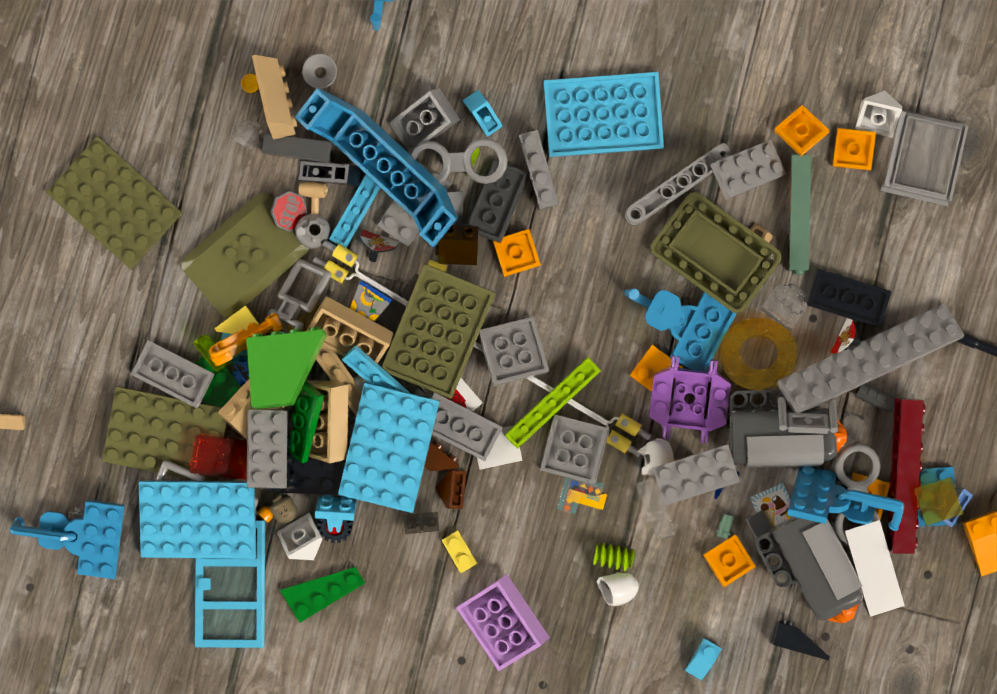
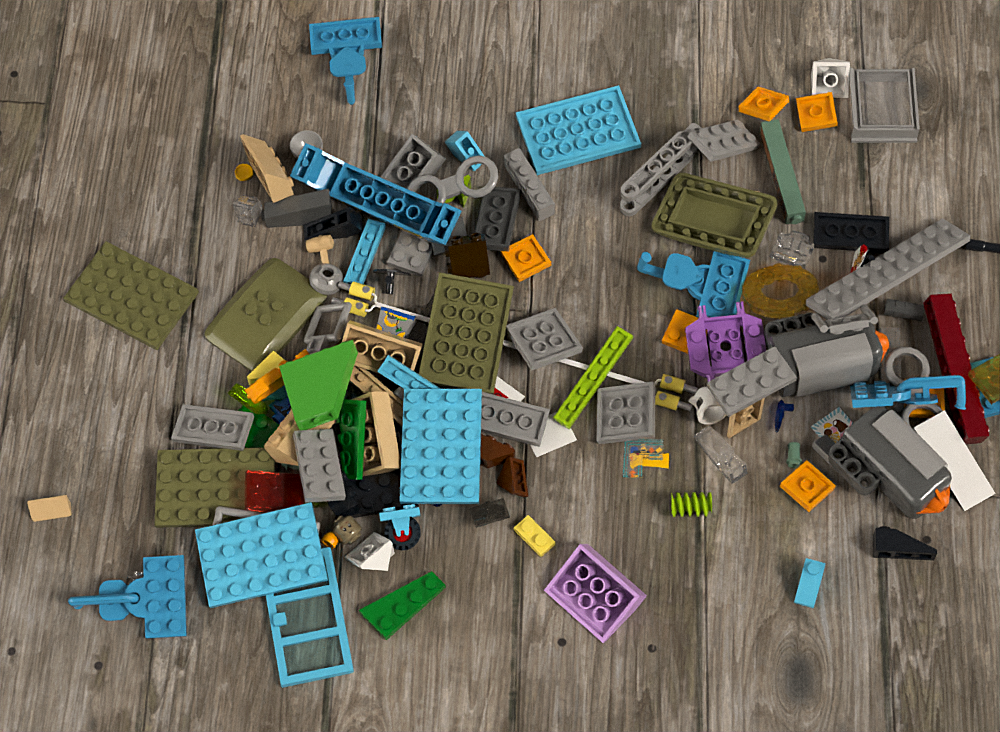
camera: 10 degrees left, 25 degrees down
piece [270,191,308,232] -> none
white piece [596,572,639,606] -> none

